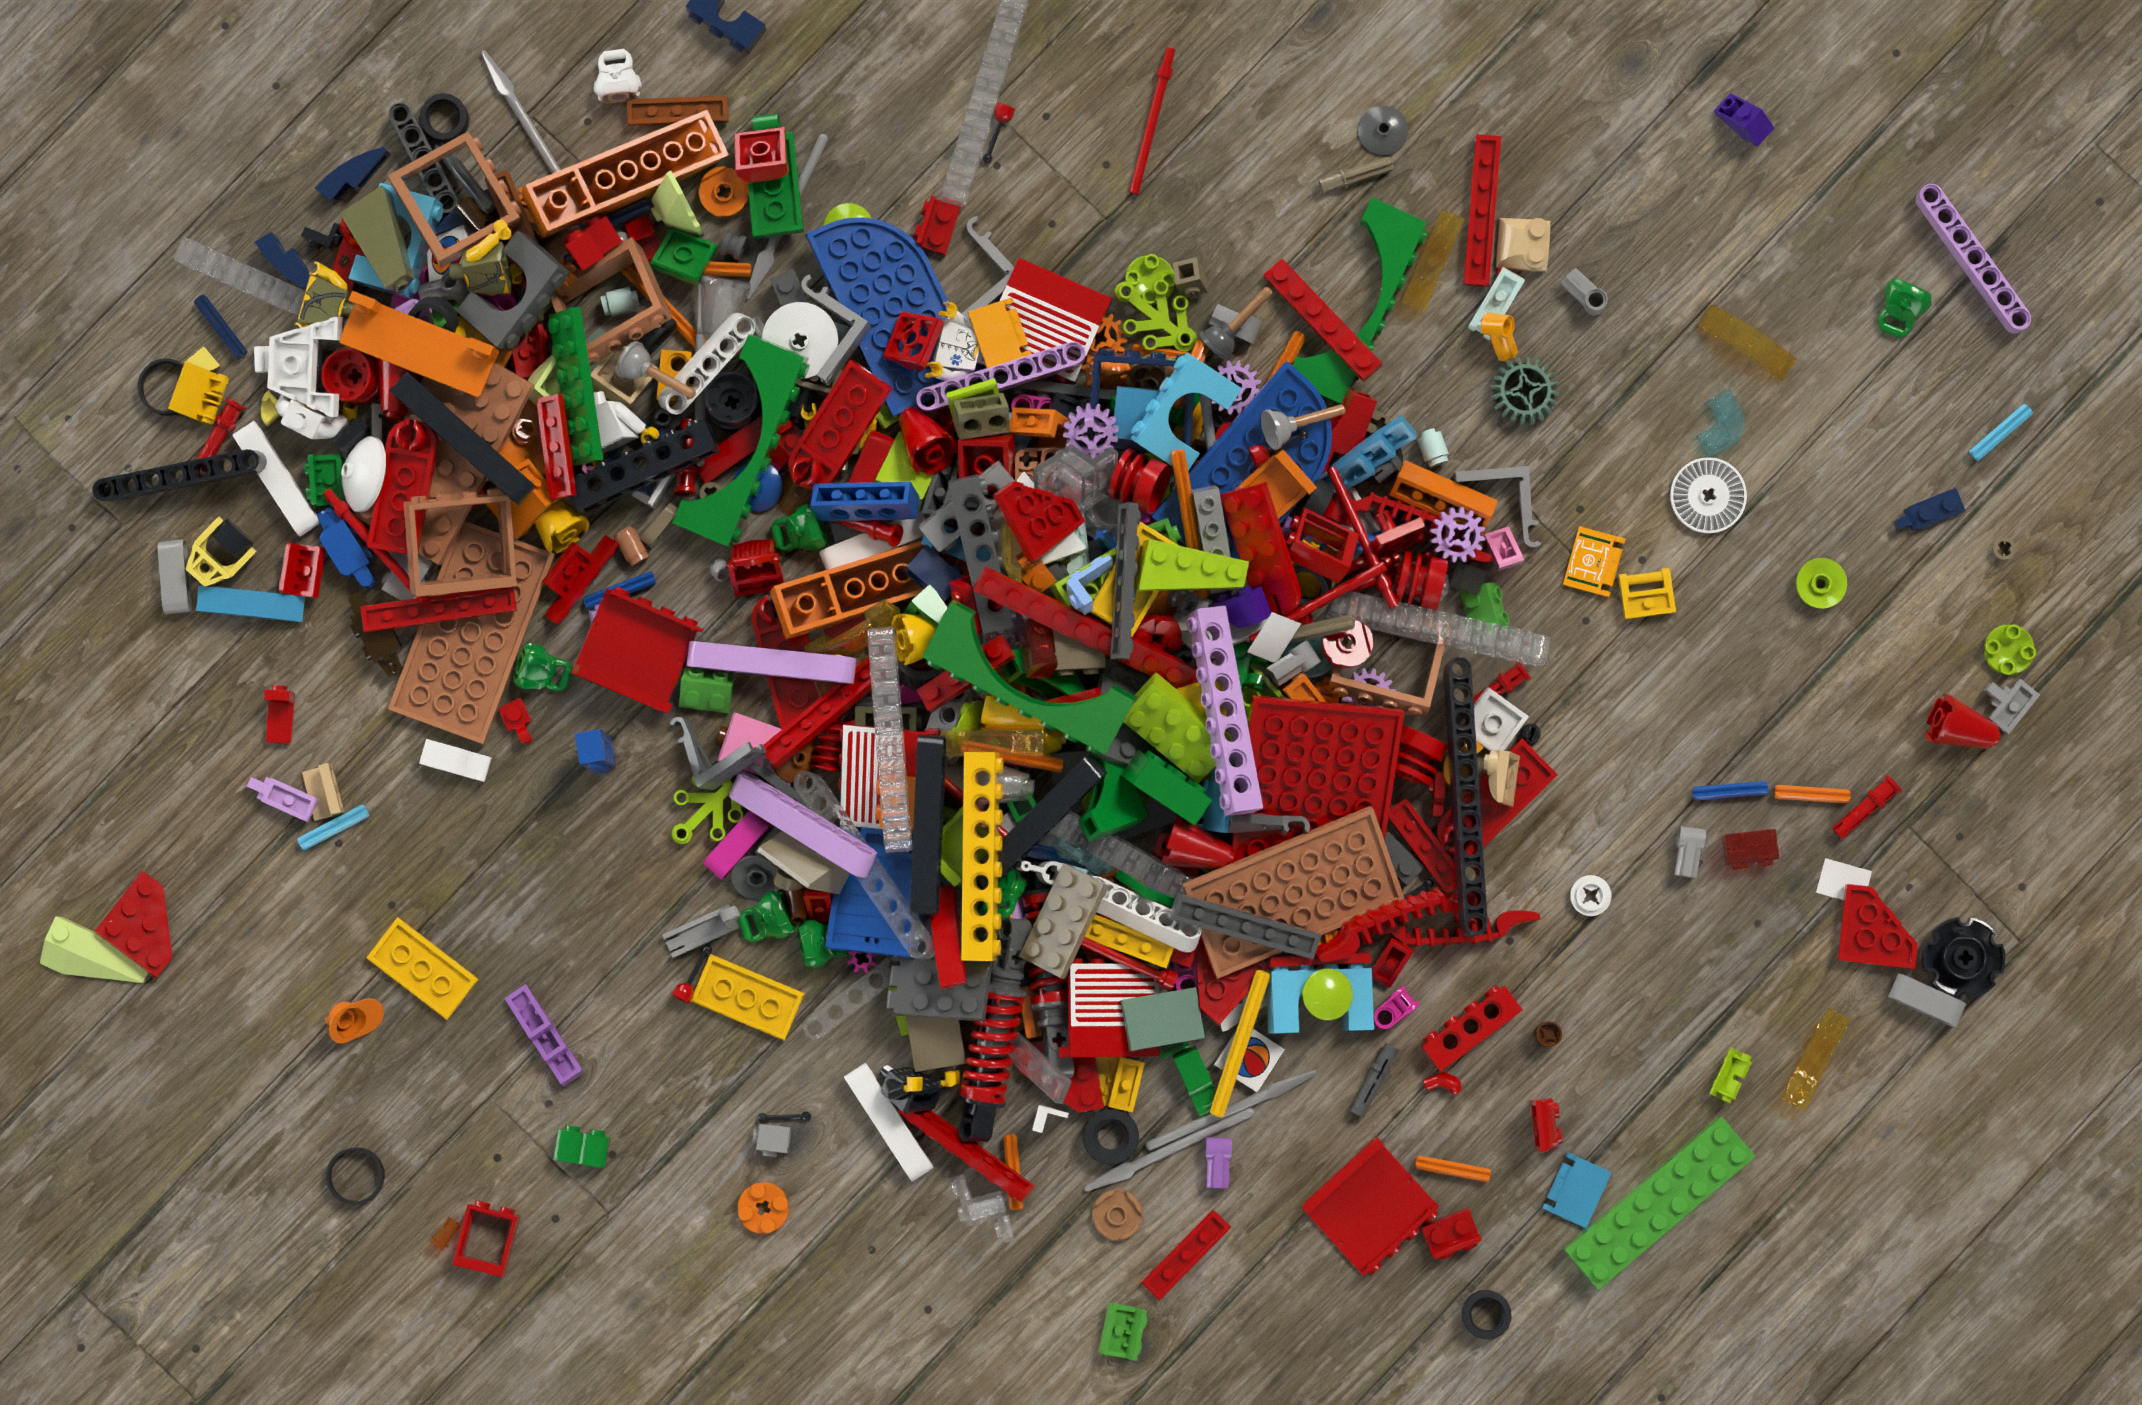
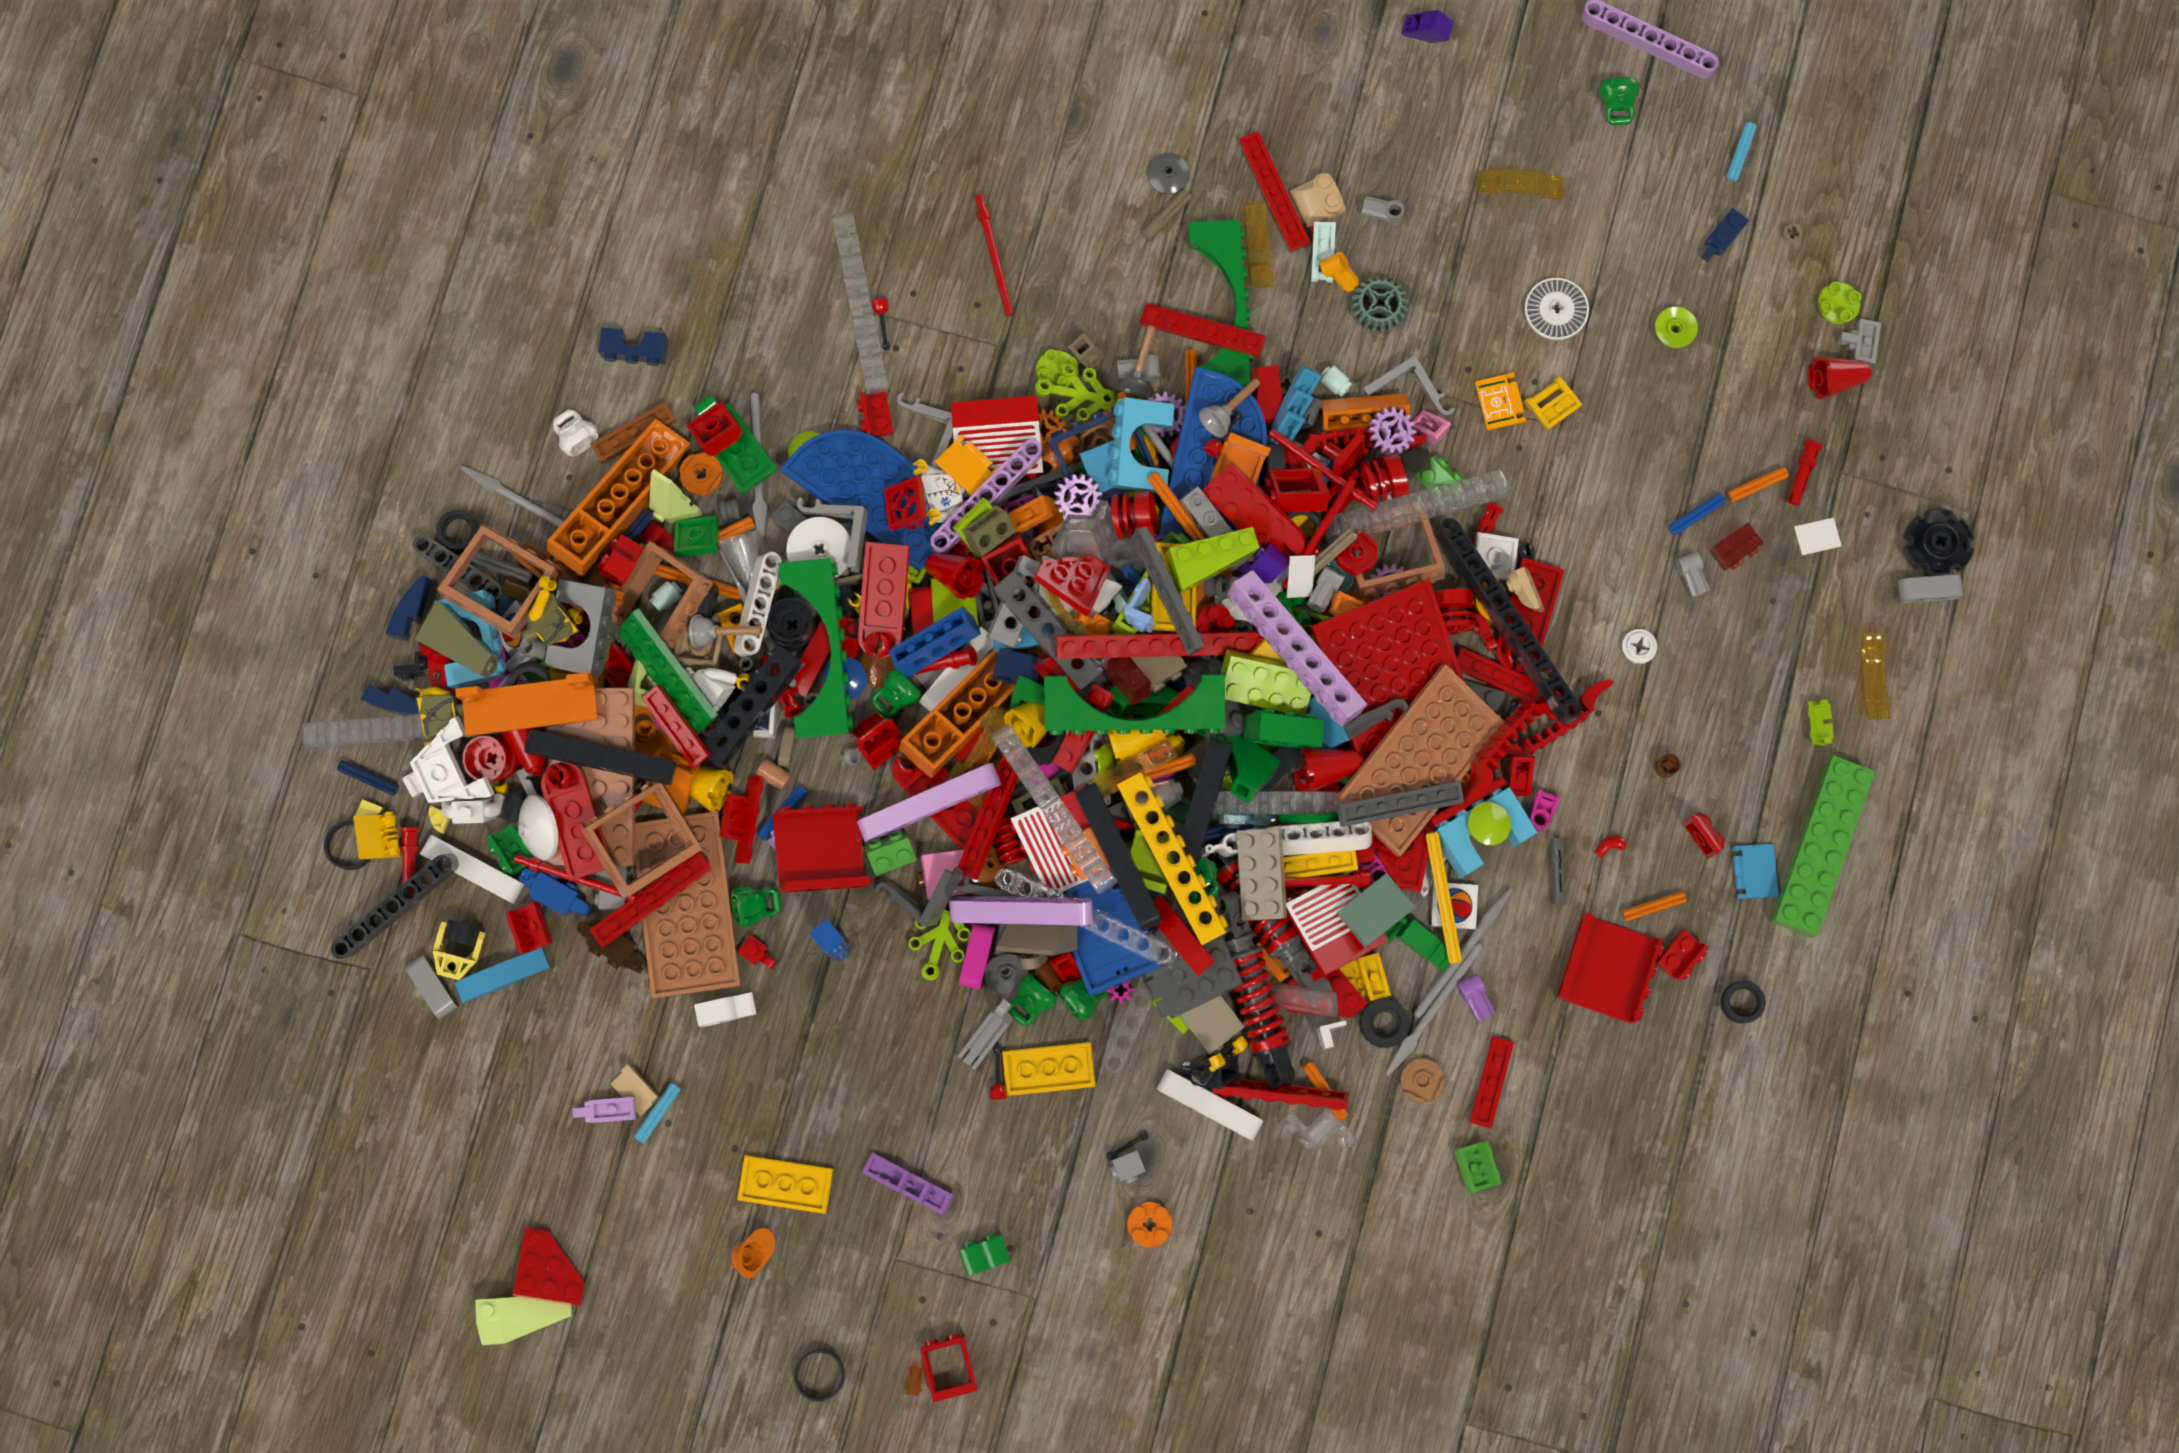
camera: 30 degrees left, 5 degrees down
red bracket [264,685,295,744] -> none
red brick [1421,985,1523,1071] -> none
clear light blue plate [1697,389,1745,458] -> none
red plate [1837,884,1918,969] -> none

